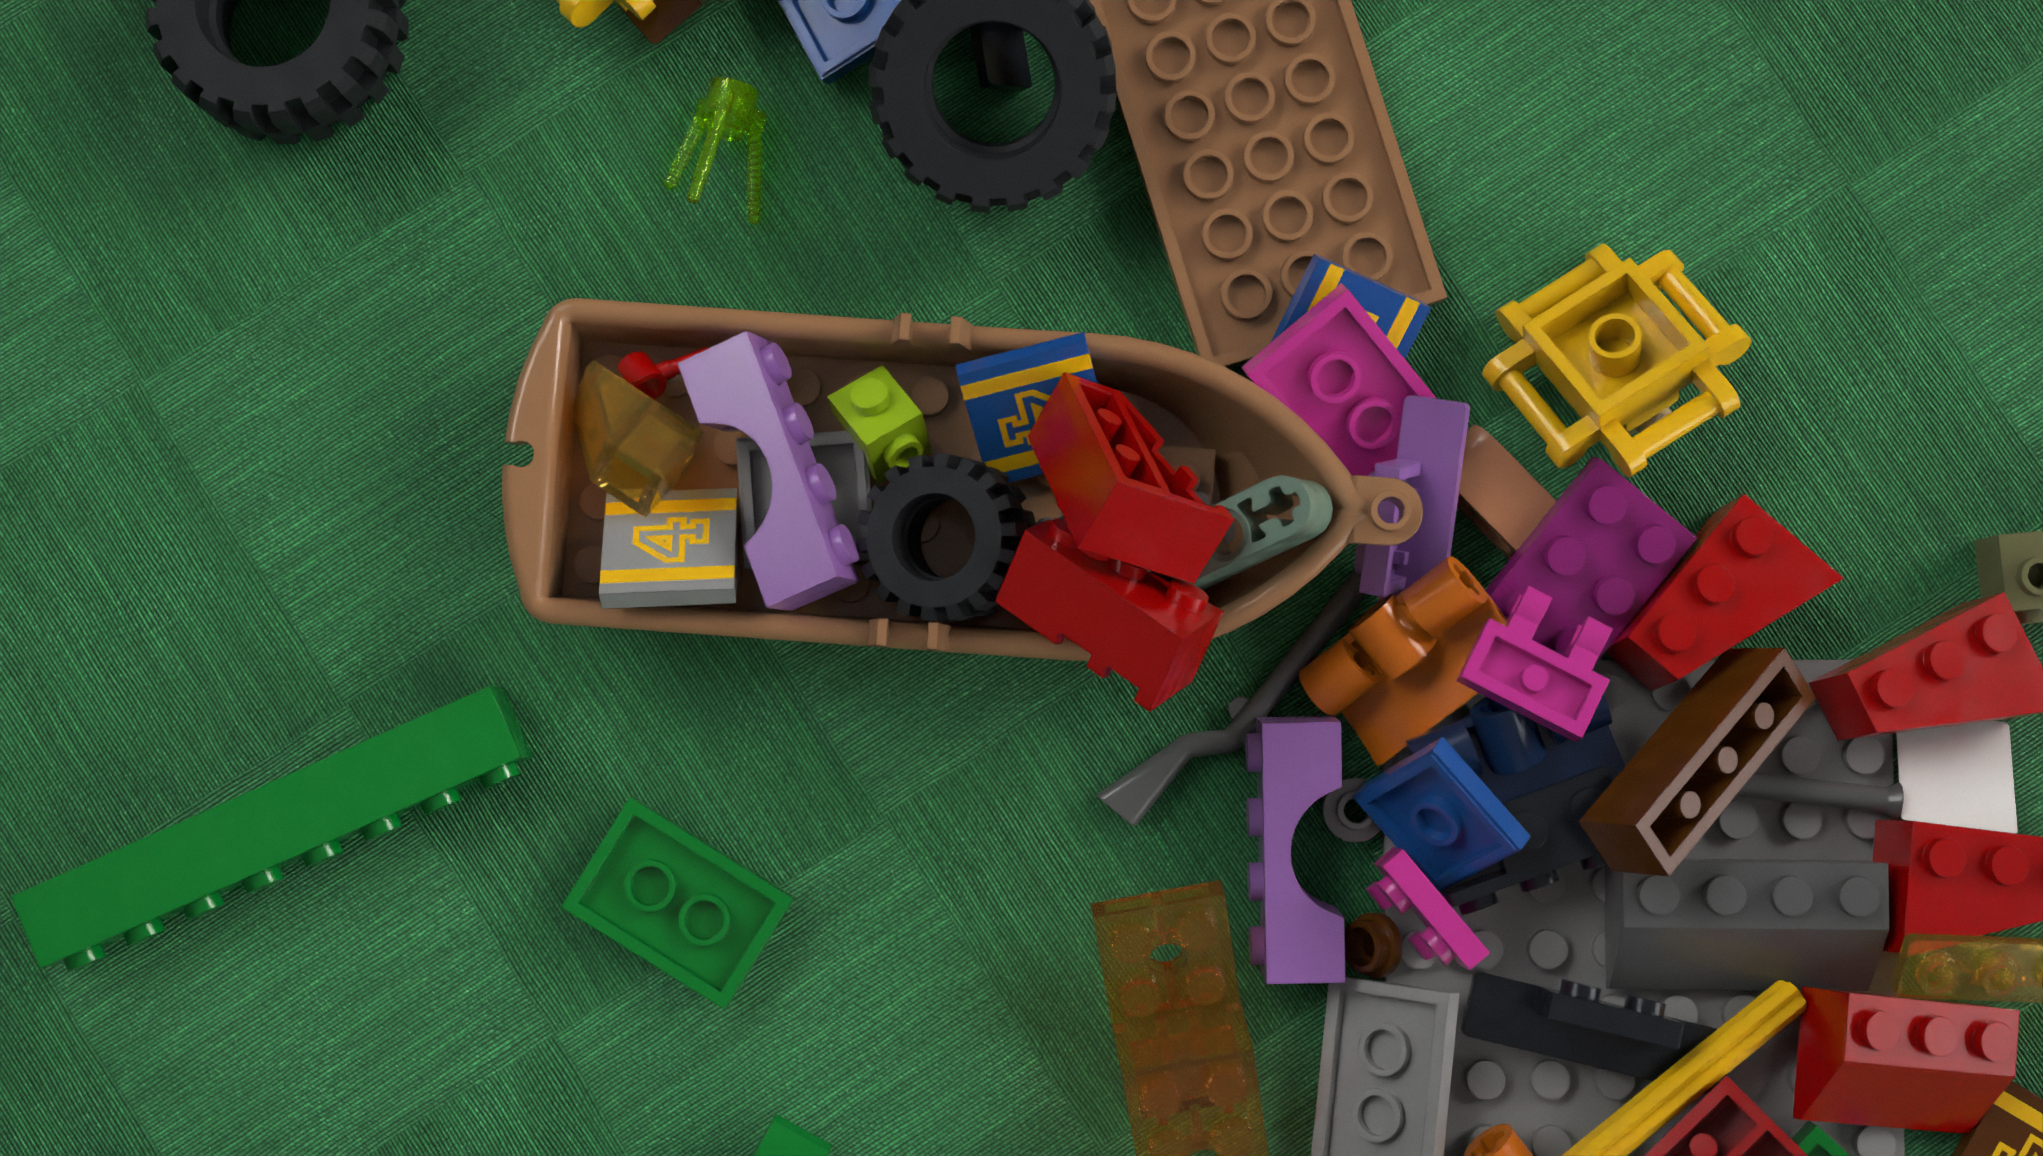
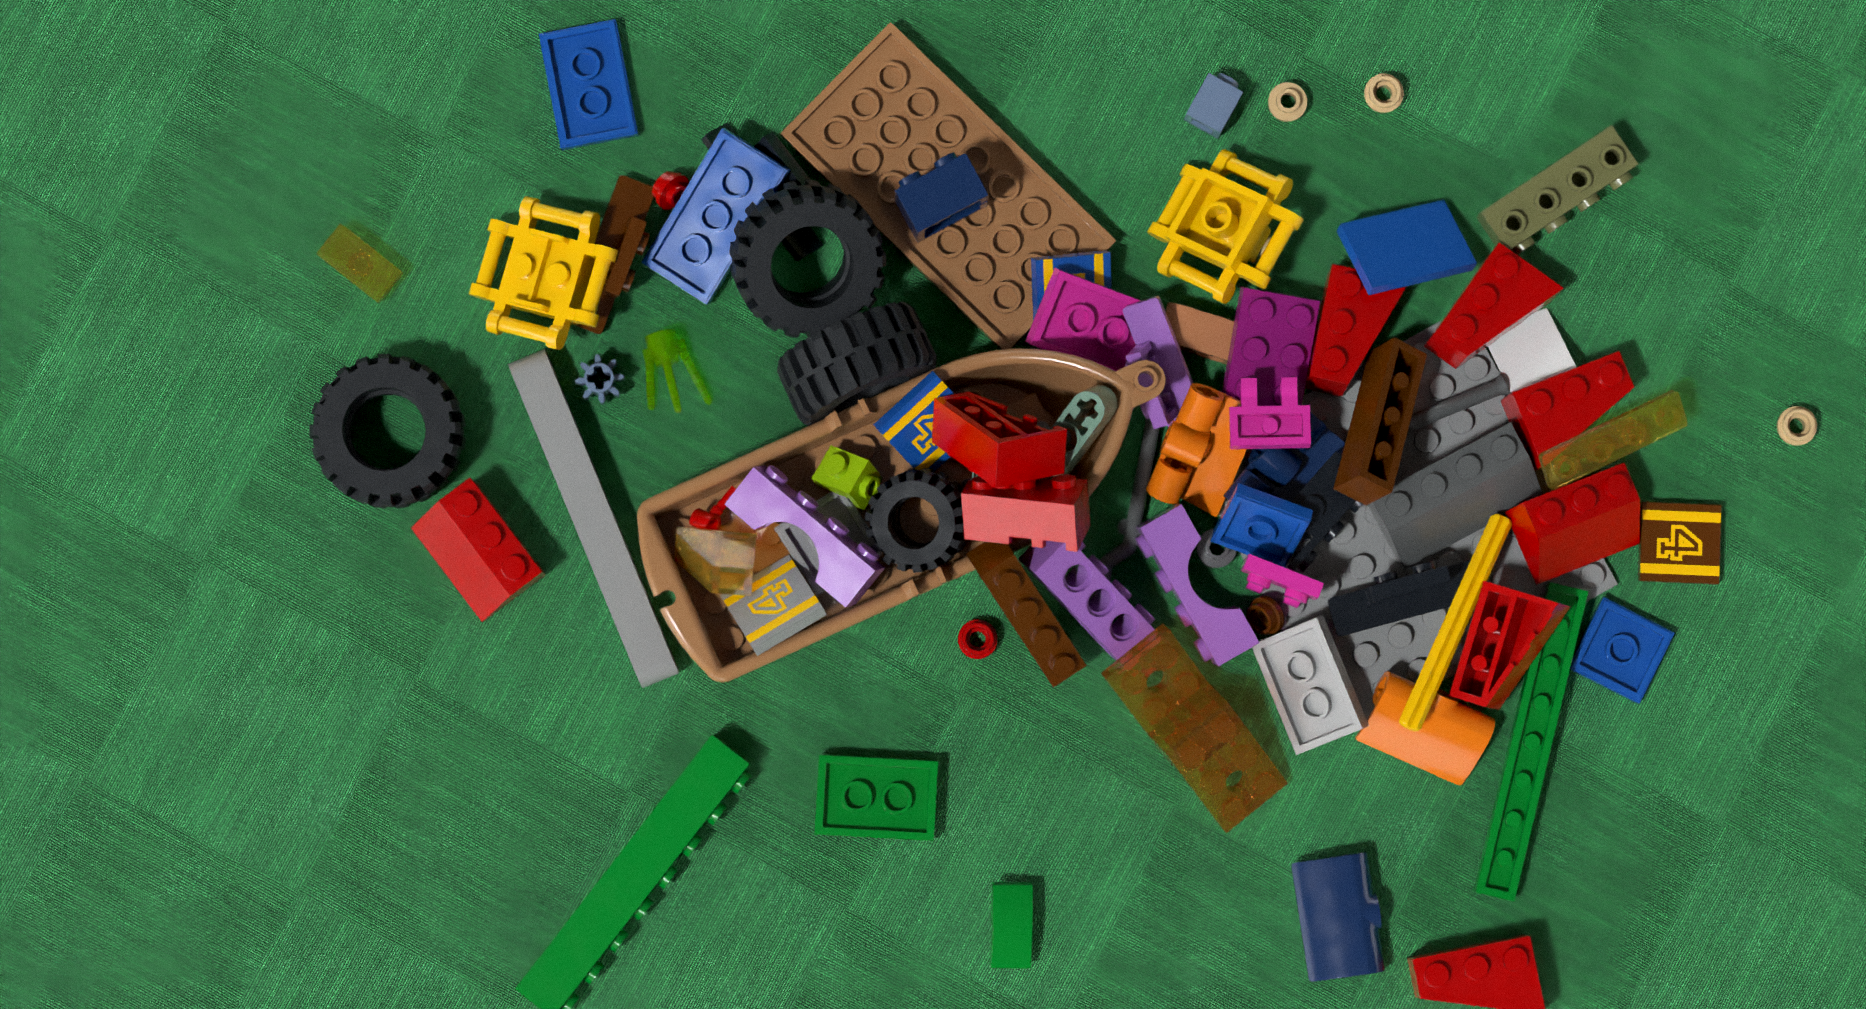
camera: 35 degrees left, 0 degrees up
none -> red slope [411,477,546,623]
none -> light grey beam [508,349,679,688]
none -> sand blue gear [575,354,625,405]
none -> black tyre [777,302,937,426]
none -> dark blue piece [895,152,988,243]
none -> red plate [958,619,997,659]
none -> reddish brown brick [966,542,1087,688]
none -> medium lavender brick [1018,541,1161,670]
none -> sand blue brick [1184,73,1243,139]
none -> tan plate [1268,82,1307,122]
none -> blue tile [1336,200,1477,295]
none -> tan plate [1364,73,1404,113]

